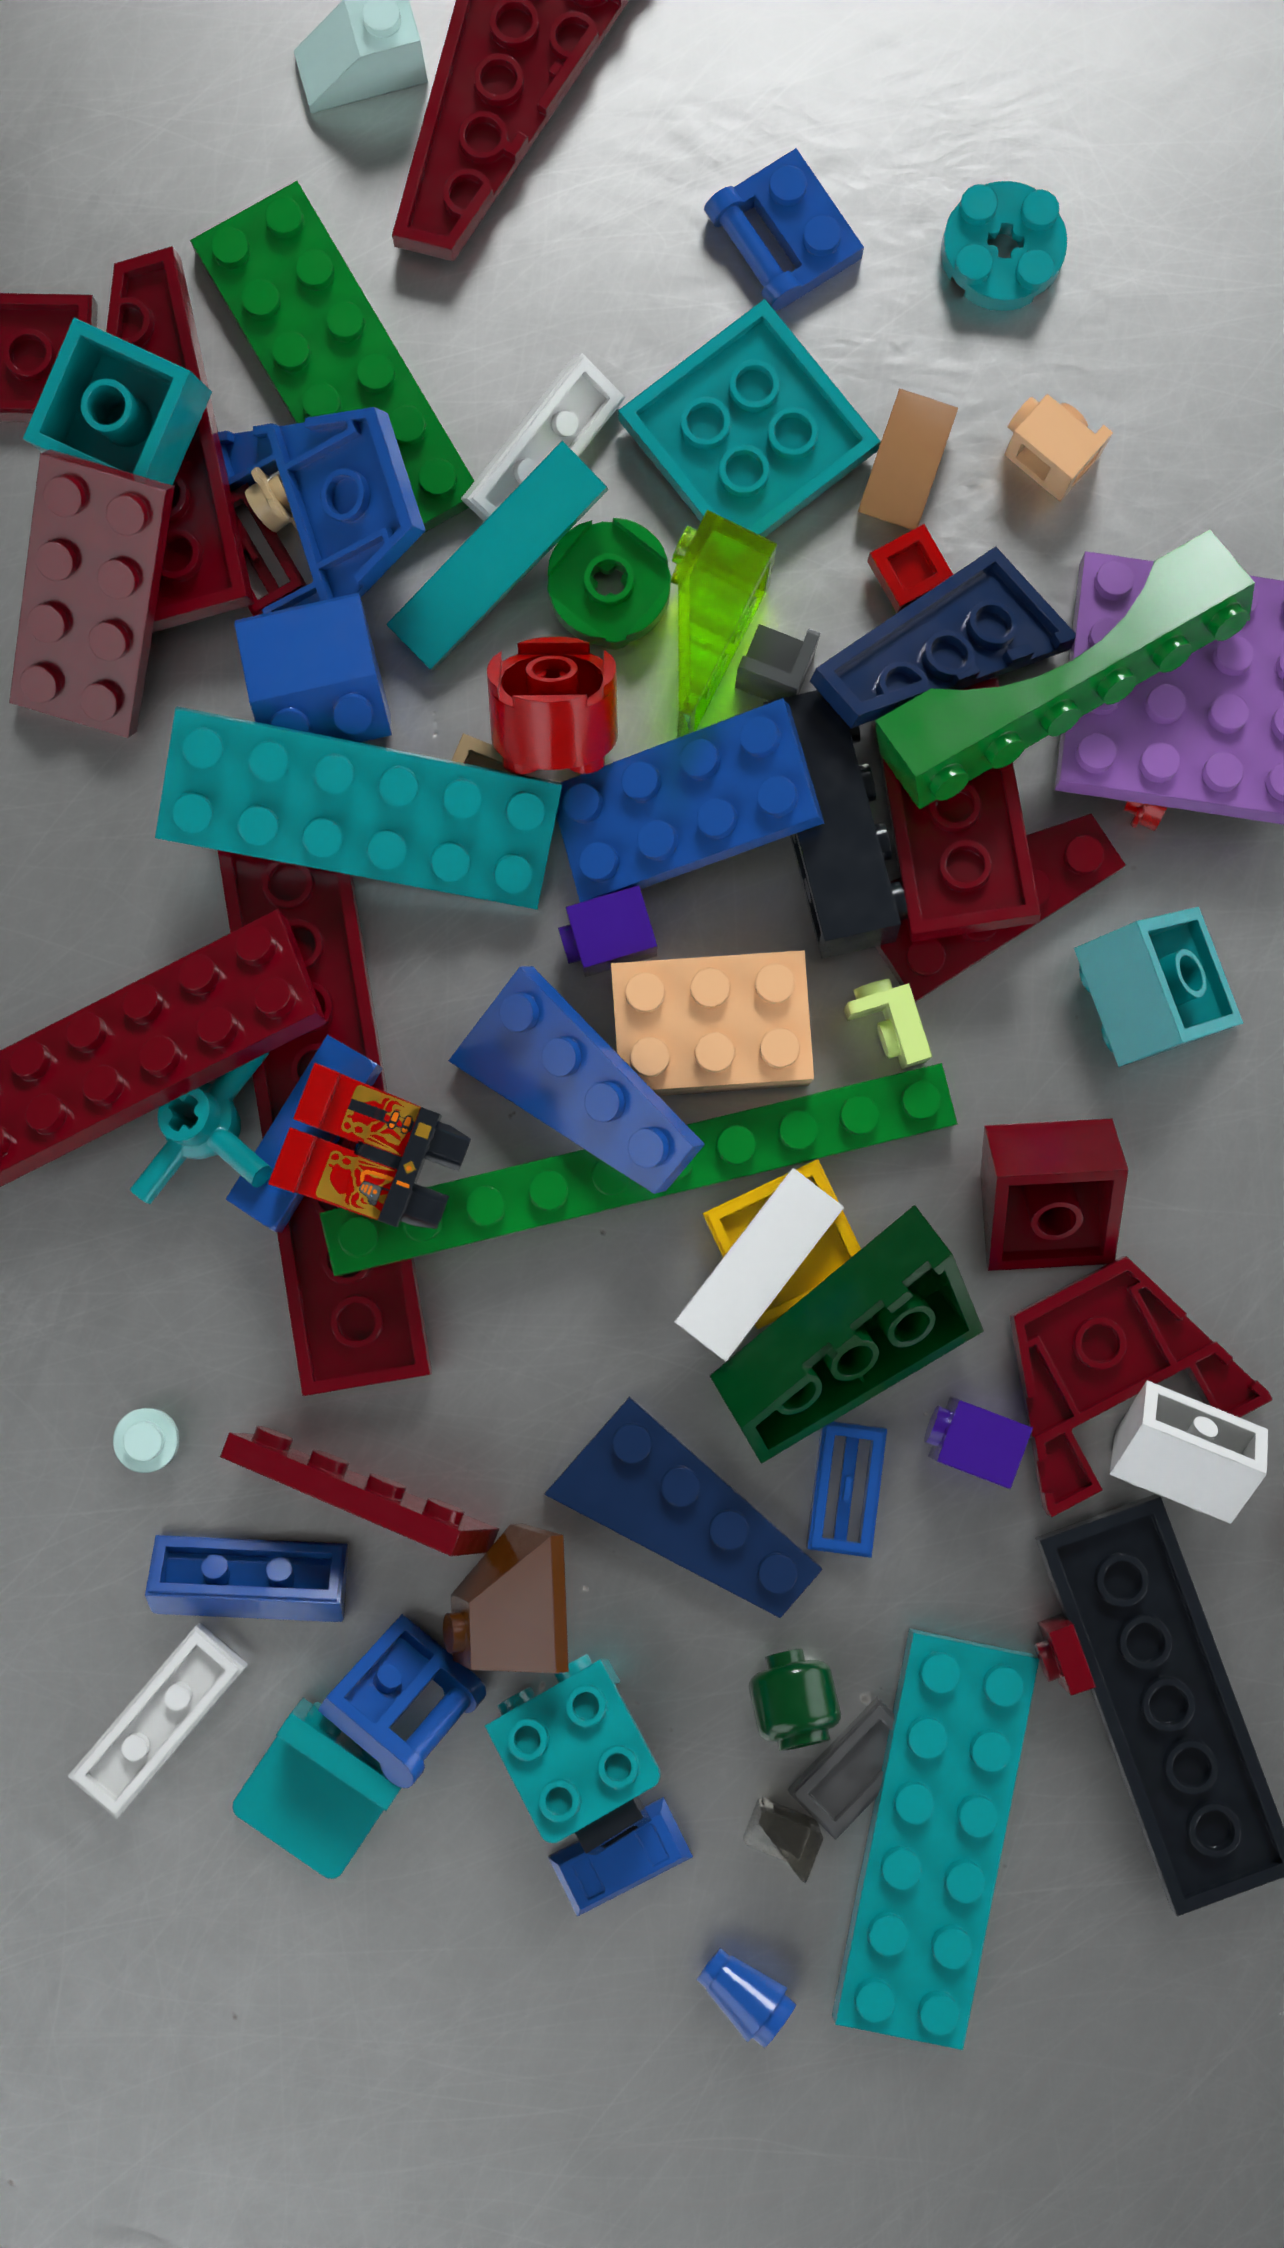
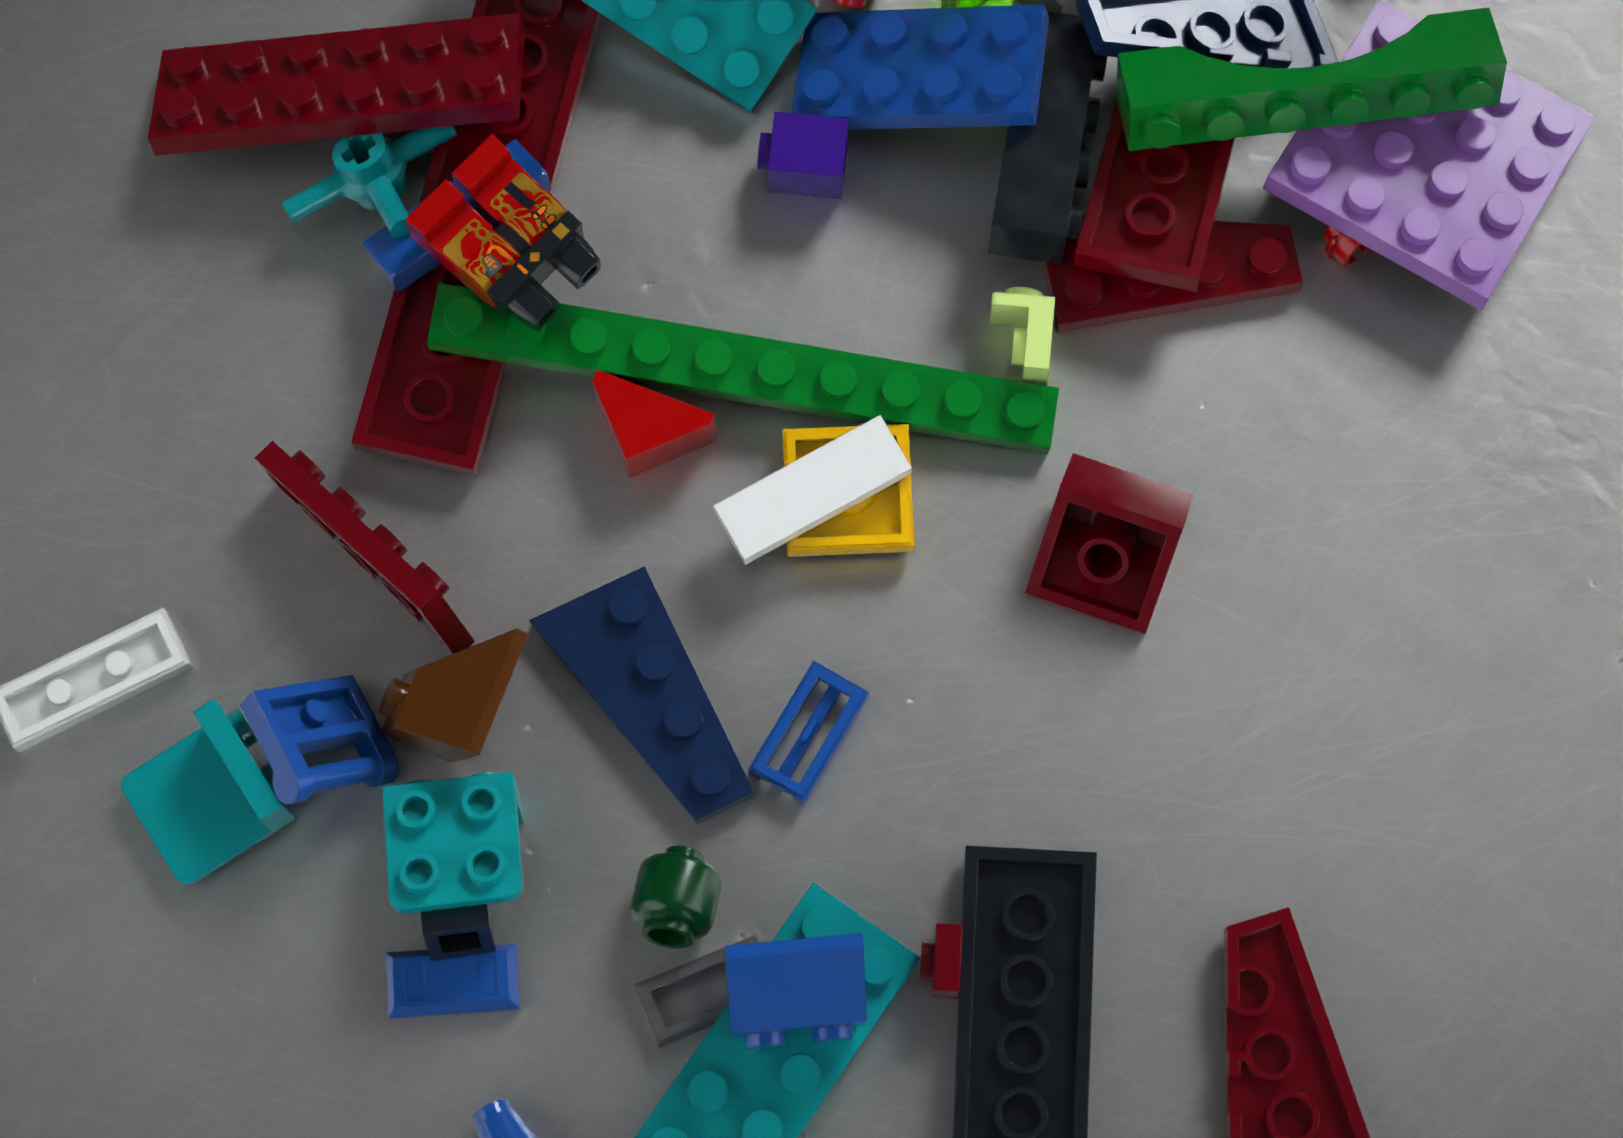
camera: 25 degrees right, 10 degrees down
light aqua plate [113,1408,179,1473] -> none
blue slope [145,1535,348,1622] -> none
blue wing [448,966,705,1194] -> none
light nougat brick [611,950,814,1096] -> none
dark green wedge [710,1205,984,1464] -> none
clear smoke slope [743,1797,823,1883] -> none
dark purple brick [924,1397,1033,1489] -> none
dark red wing [1010,1256,1273,1517] -> none
teal slope [1074,906,1243,1067] -> none
white brick [1110,1380,1268,1524] -> none
none -> red slope [592,370,717,477]
none -> blue slope [724,933,867,1049]

